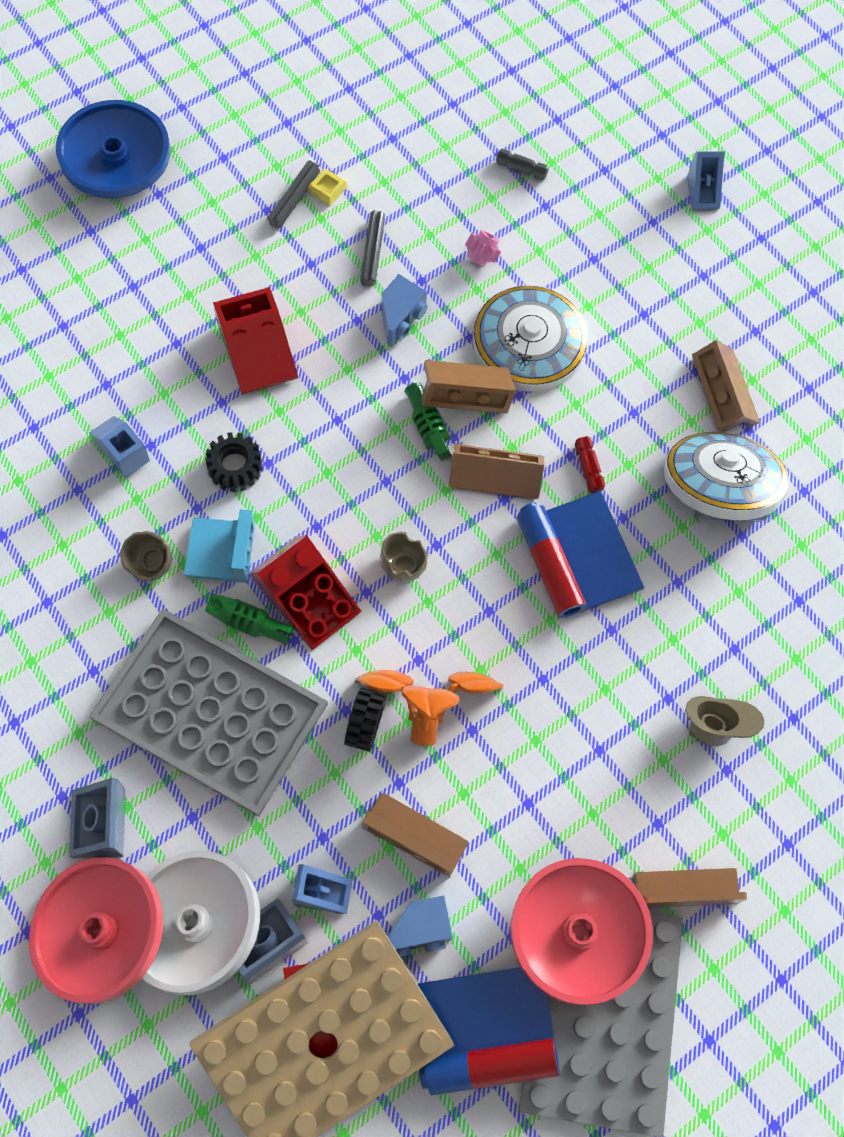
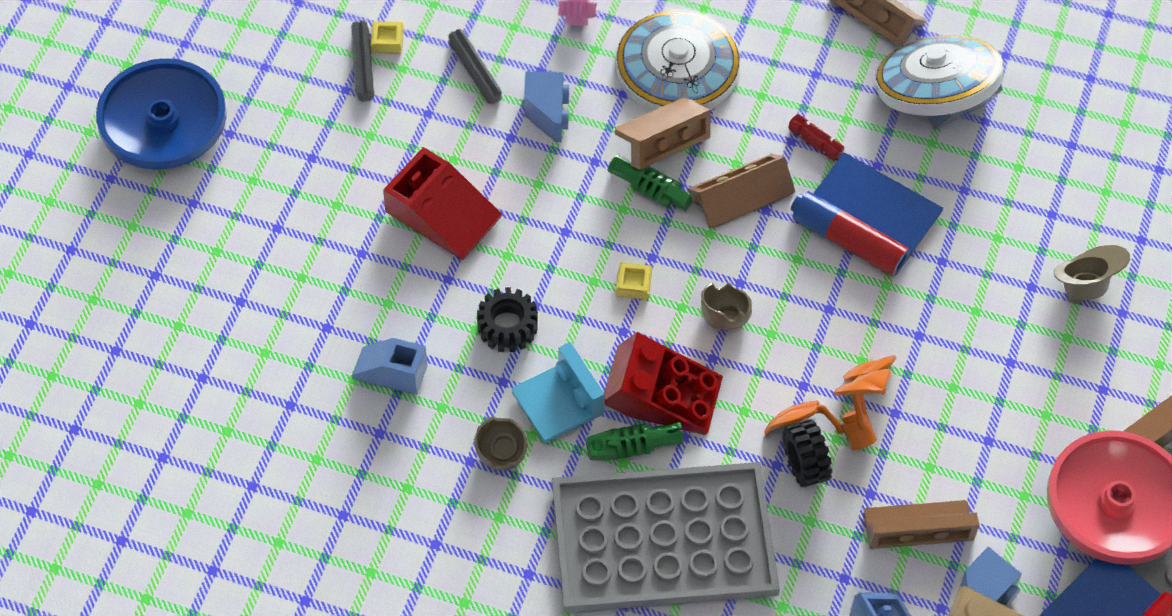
camera: 30 degrees left, 10 degrees down
none -> light yellow tile [616,262,652,300]

